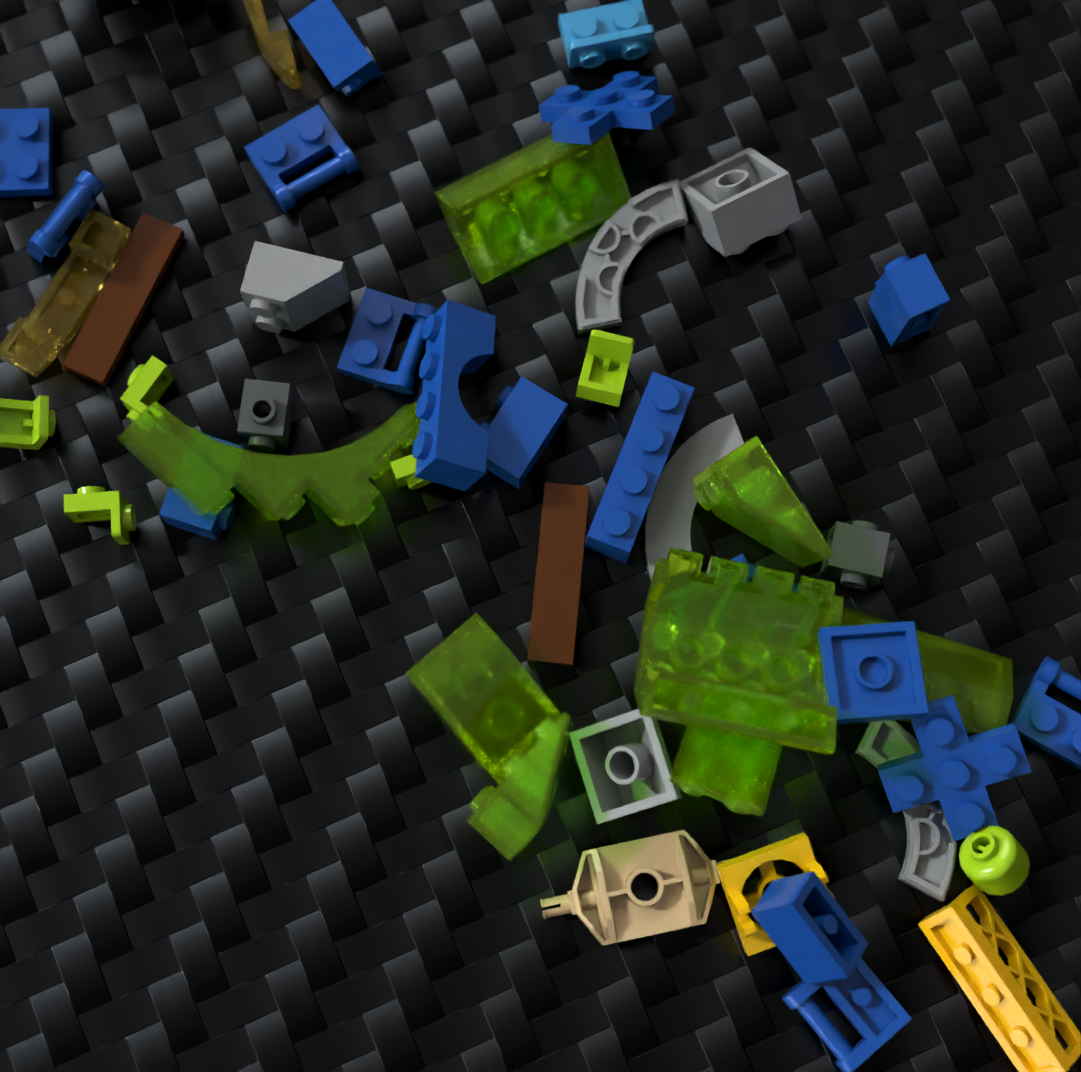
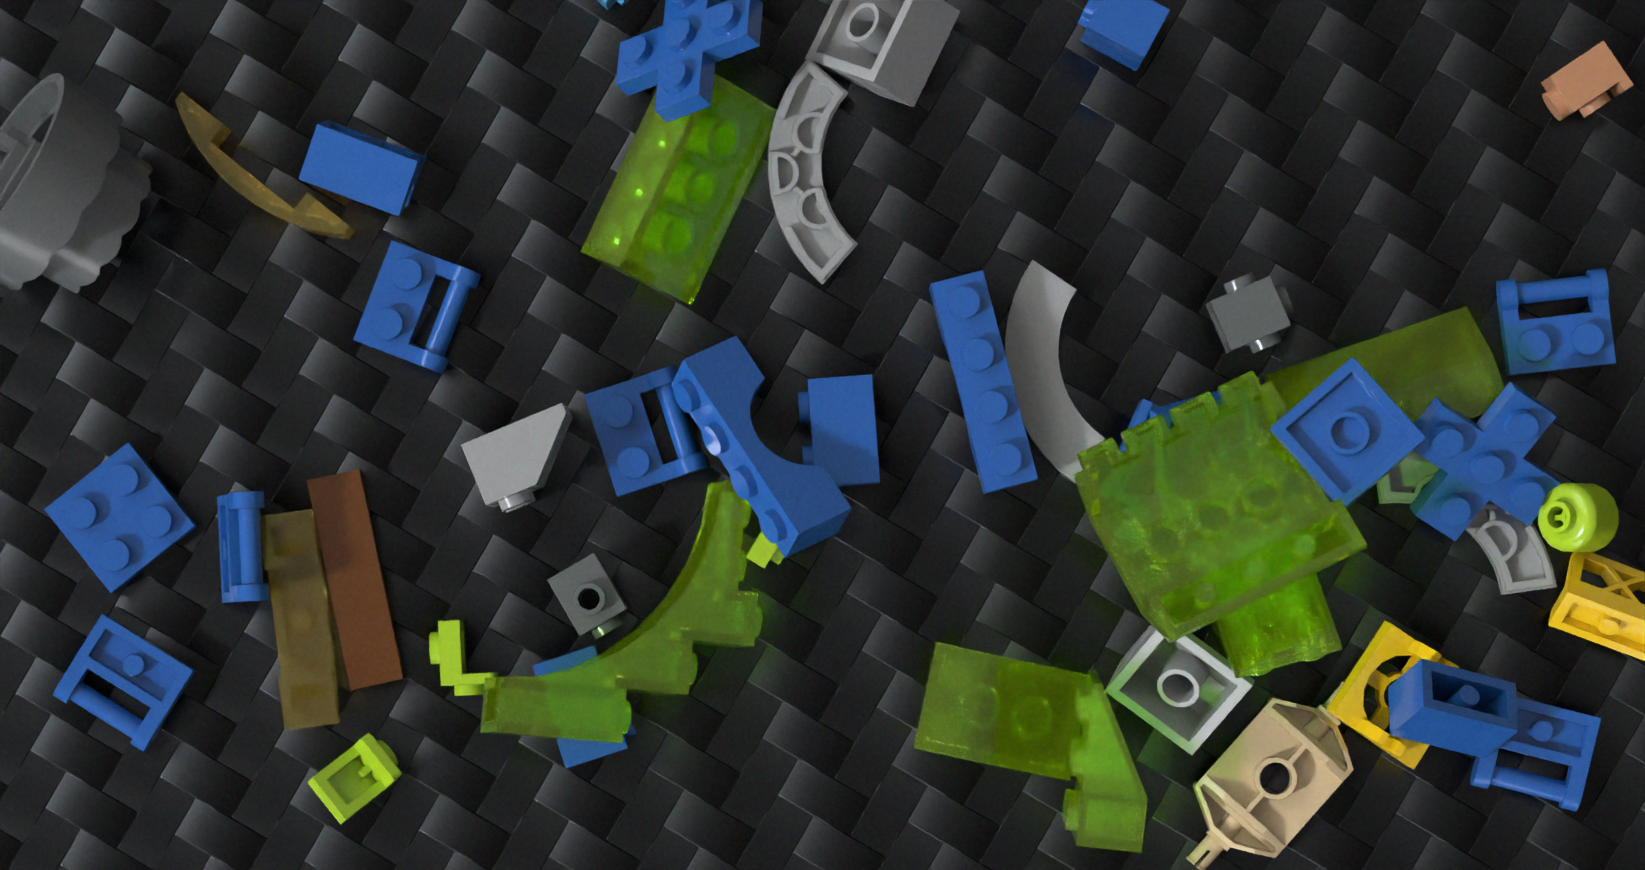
camera: 30 degrees left, 10 degrees up
lime bracket [64,486,136,545] -> none
reddish brown tile [527,482,590,667] -> none
lime bracket [575,329,635,407] -> none
clear neon green slope [691,435,834,567] -> none

